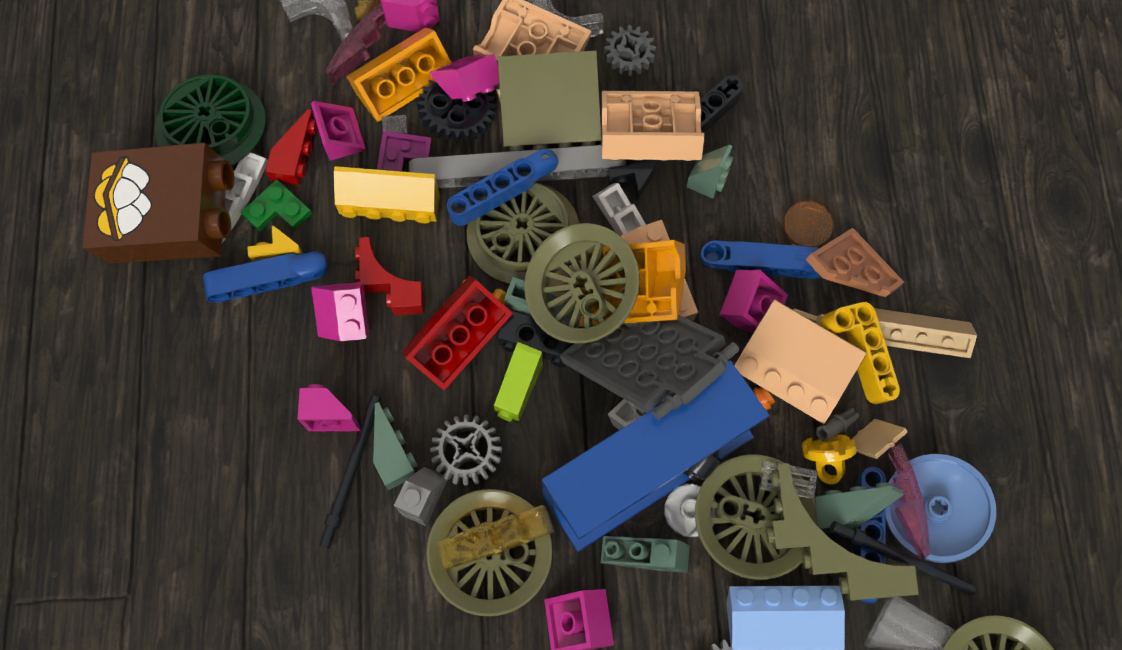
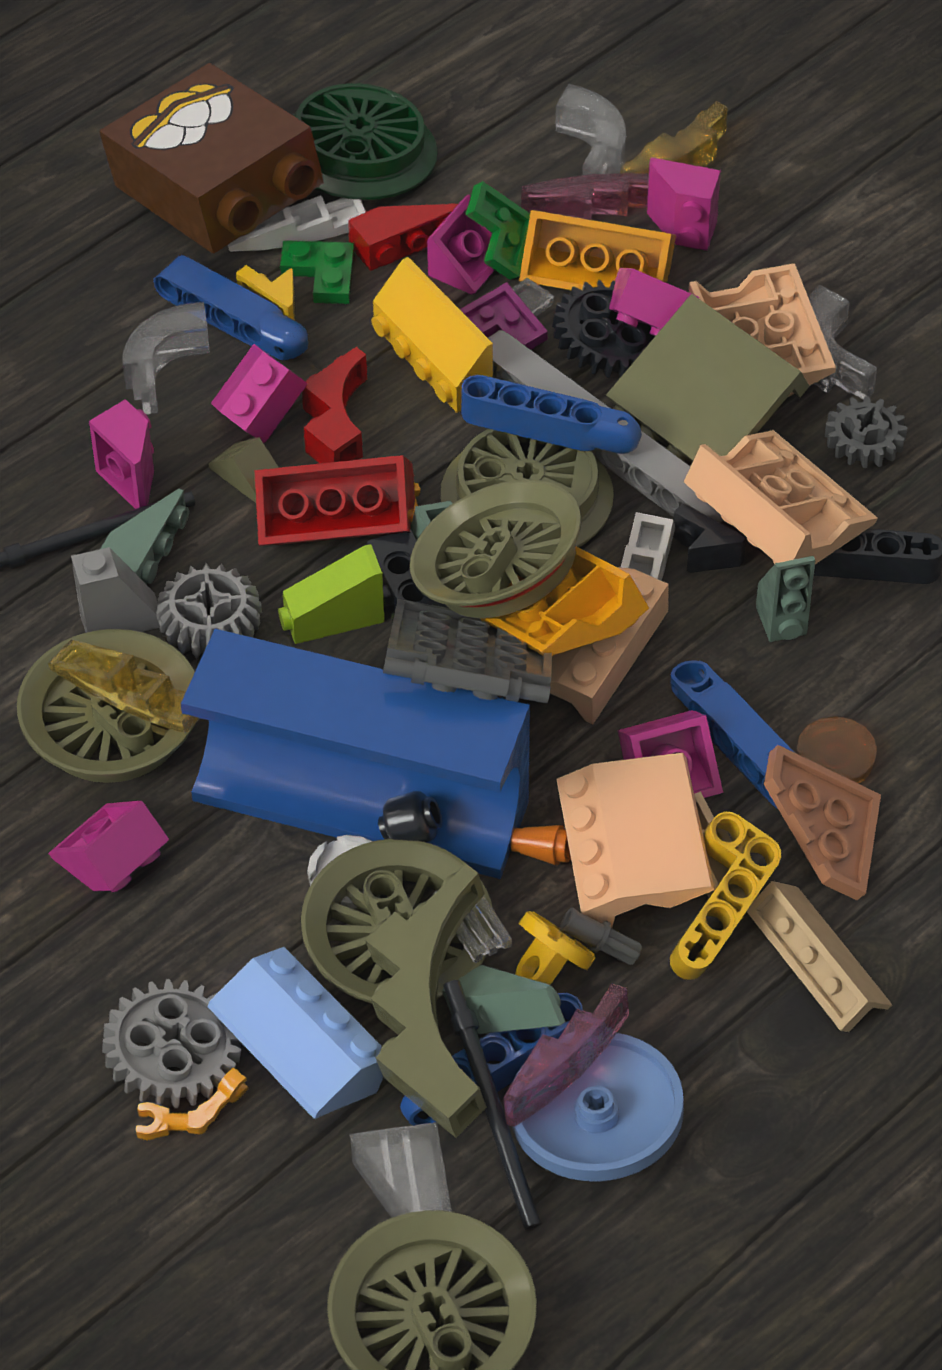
camera: 50 degrees right, 20 degrees down
sand green slope [600,536,690,573] -> none
tan piece [851,419,907,459] -> none
none -> clear arch [123,302,210,414]
none -> olive slope [209,437,279,503]
none -> green plate [466,181,530,280]

